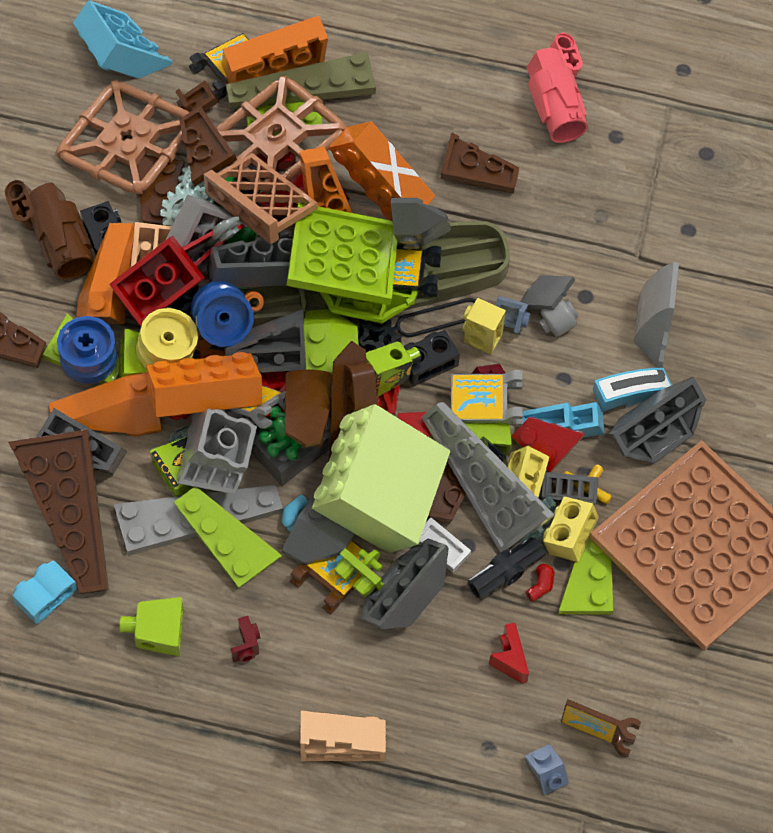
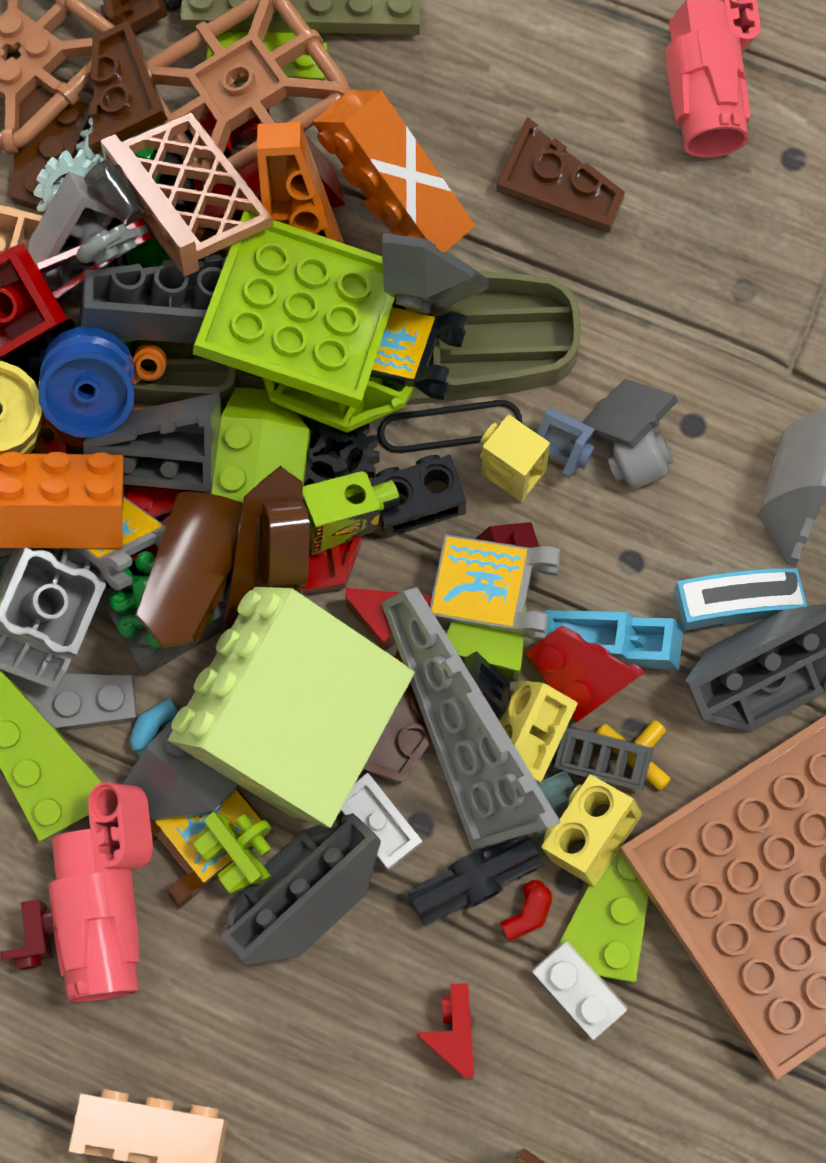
camera: 15 degrees right, 10 degrees up
none -> coral piece [48,782,153,1003]
none -> clear smoke cone [84,159,144,225]
none -> white plate [532,939,627,1040]

